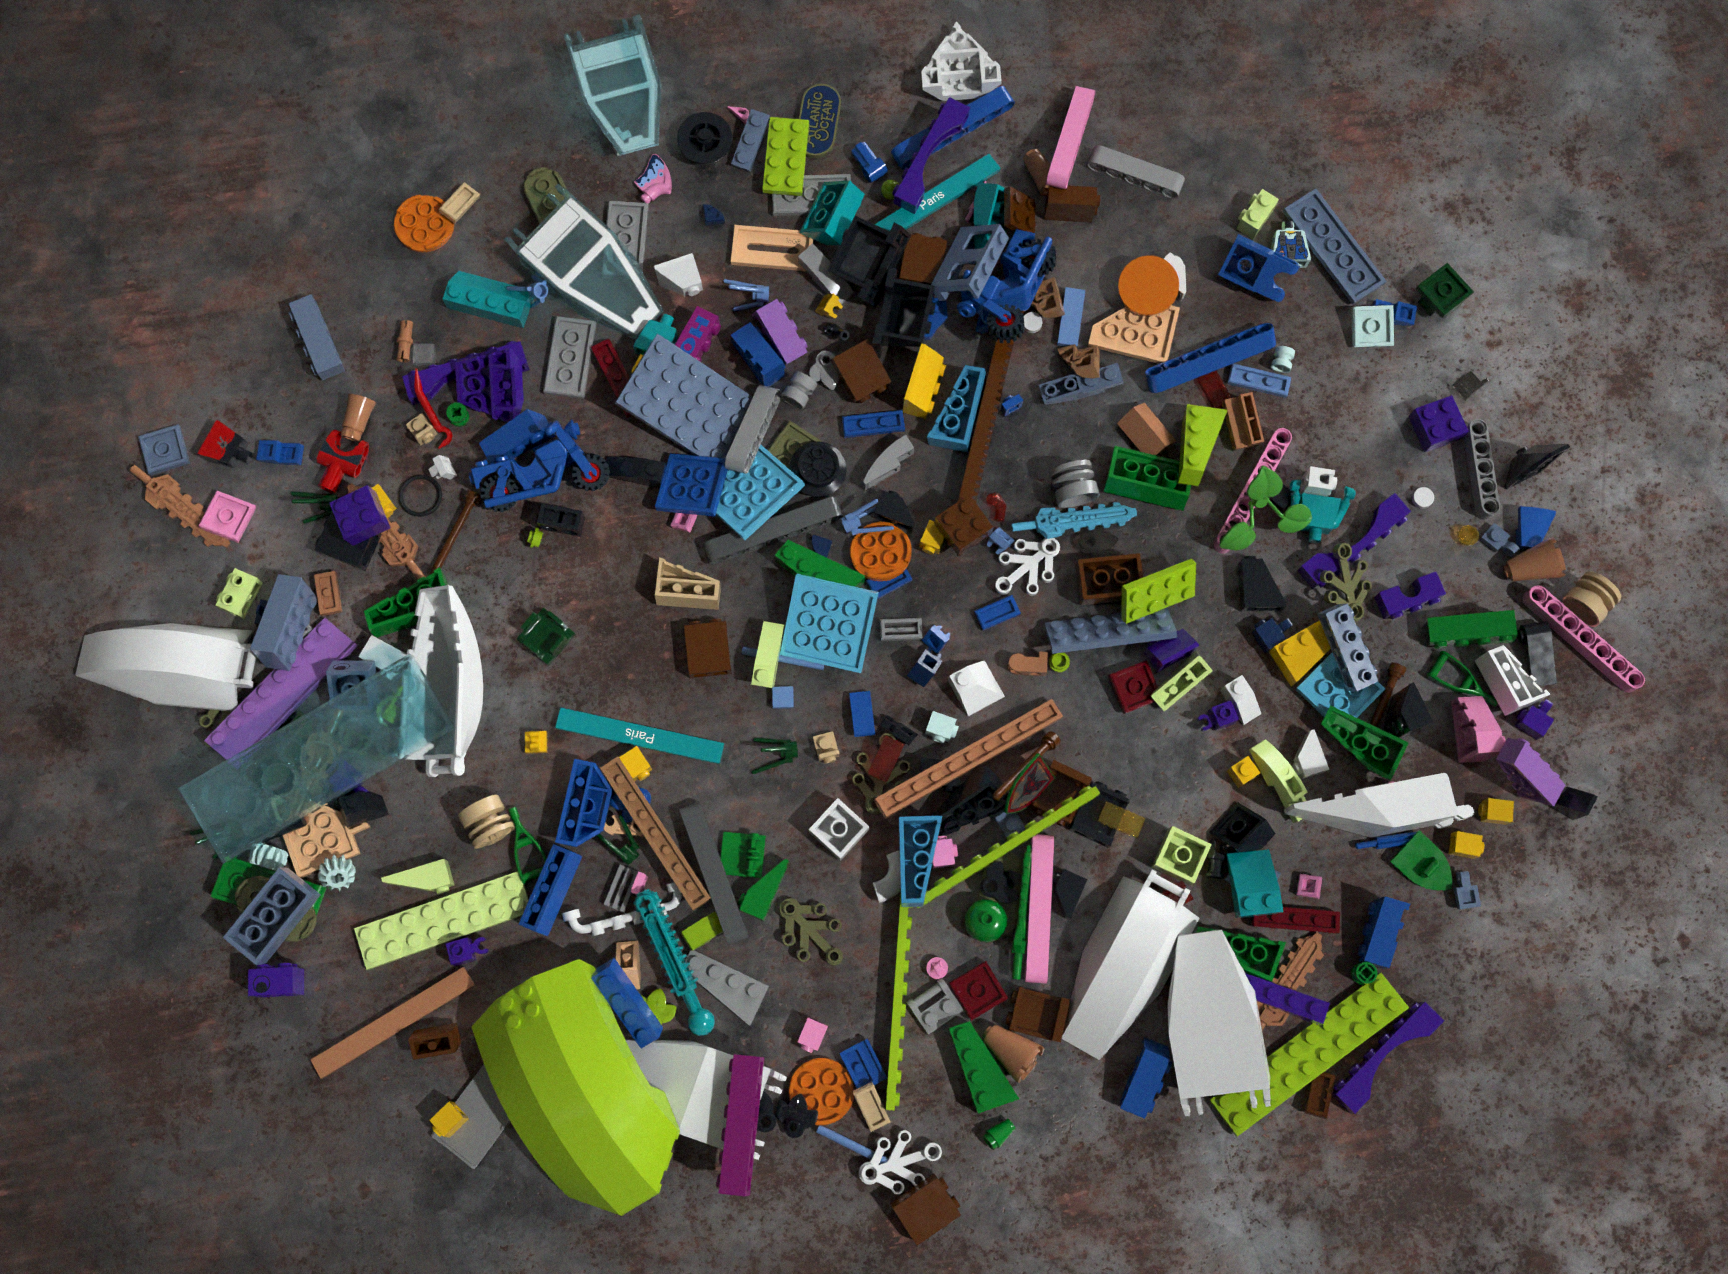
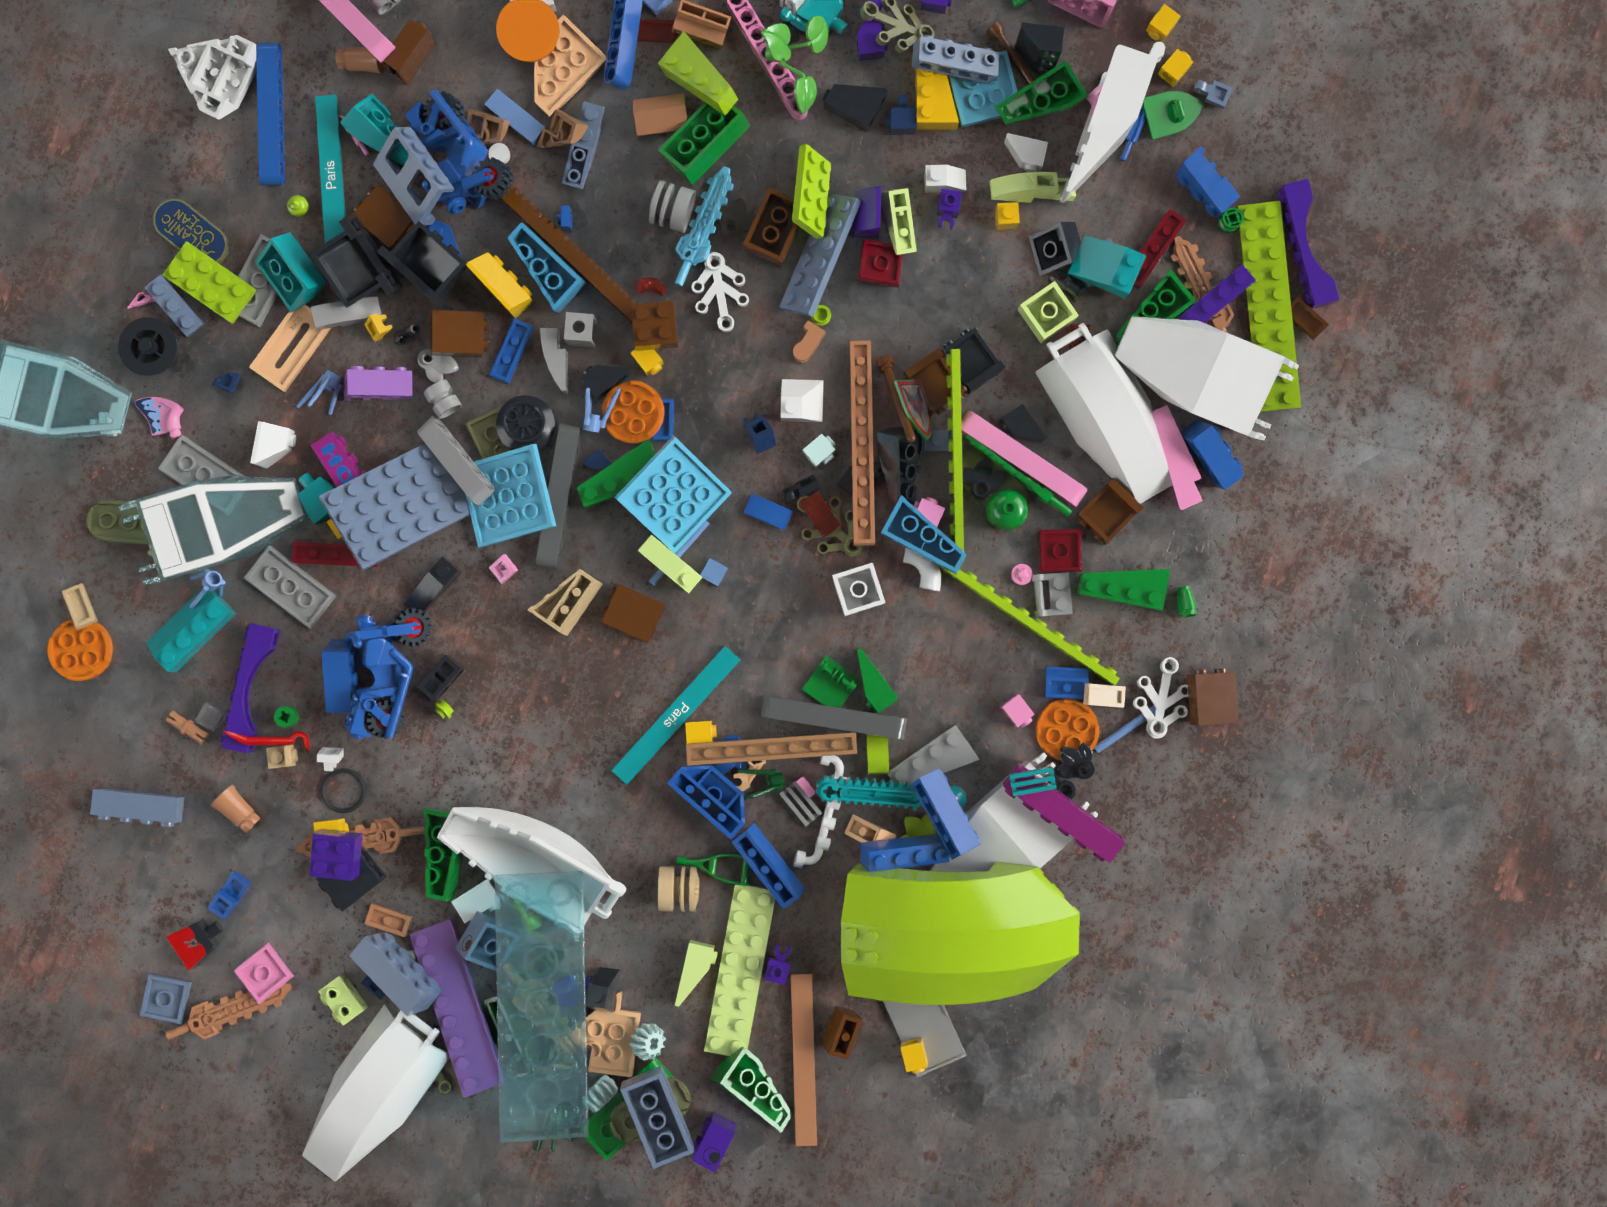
camera: 60 degrees left, 10 degrees up
dark green plant [291,491,338,524] -> none
red connector [317,429,369,494] -> none
reddish brown piece [428,490,482,576] -> none
dark purple wedge [455,348,524,423] -> none
dark green panel [516,608,576,666] -> none
yellow tile [525,731,548,754] -> none
blue plate [655,453,728,517] -> none
blue wedge [730,322,786,387] -> none
dark green plant [751,738,798,774] -> none
olive plant [780,898,843,966] -> none
tan bracket [813,732,839,764] -> none
blue piece [851,142,888,183] -> none
light grey tile [880,618,923,641] -> none
dark purple arch [892,97,970,214] -> none
blue tile [922,625,950,654] -> none
blue tile [974,595,1021,631] -> none
nougat cone [982,1025,1045,1083] -> none
medium blue tile [987,527,1015,554] -> none
reddish brown plate [1004,186,1036,233] -> none
clear yellow tile [1097,801,1146,838] -> none
bright pink tile [1296,874,1322,899] -> none
none -> light grey piece [564,312,597,348]
none -> green wedge [710,1047,793,1133]
none -> brick [912,768,981,860]
none -> teal tile [1009,766,1057,797]
none -> bright pink wedge [1152,405,1203,510]

